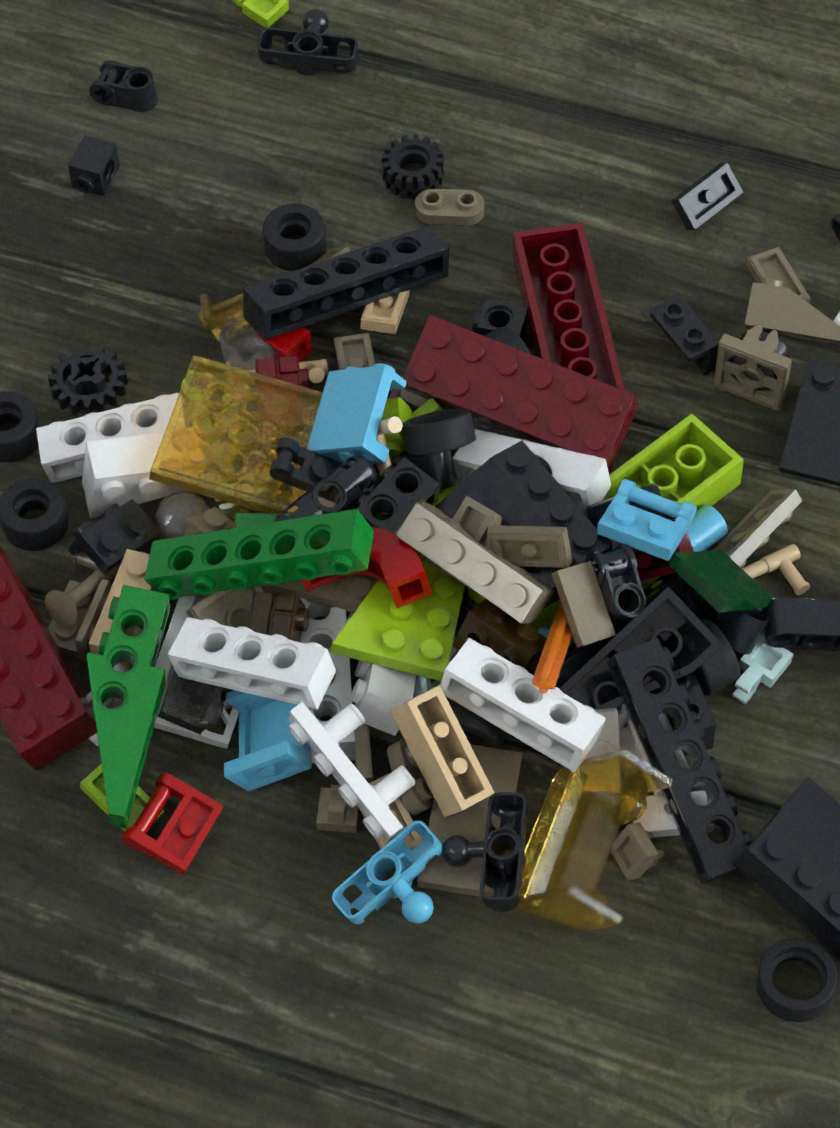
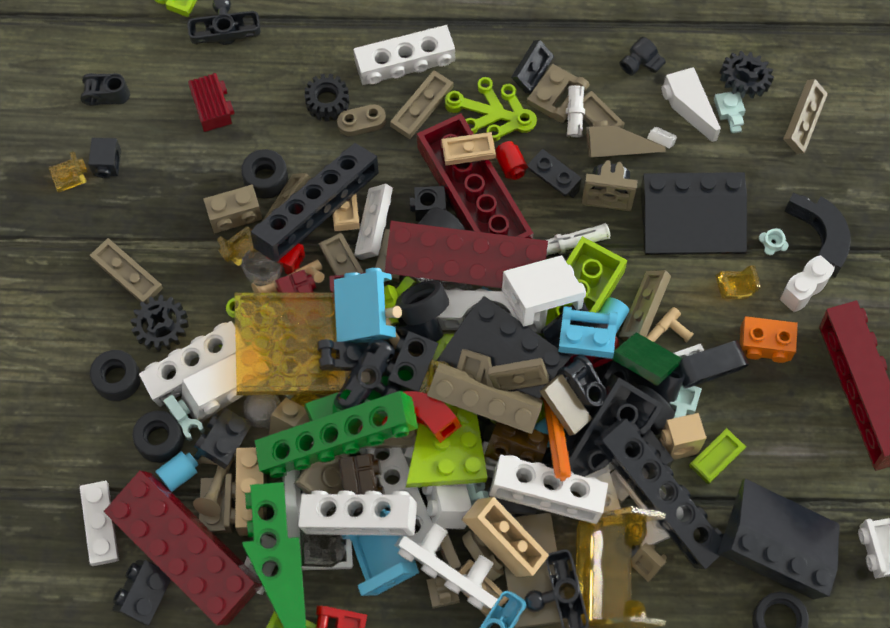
camera: 20 degrees left, 10 degrees up
none -> clear yellow bracket [49,151,88,193]
none -> dark tan plate [90,238,163,304]
none -> medium azure brick [155,451,199,492]
none -> light aqua plate [163,394,205,441]
none -> dark red brick [188,73,235,132]
none -> dark tan brick [204,185,262,233]
none -> white brick [354,25,455,85]
none -> white plate [354,184,393,260]
none -> dark tan plate [390,70,453,139]
none -> tan plate [441,132,496,166]
none -> lime plant [445,77,537,142]
none -> red brick [495,141,528,180]
none -> white panel [502,255,586,327]
none -> dark tan plate [527,64,590,123]
none -> white pin [546,223,610,256]
none -> white pin [566,86,585,137]
none -> tan brick [658,413,706,460]
none -> lime tile [689,428,746,485]

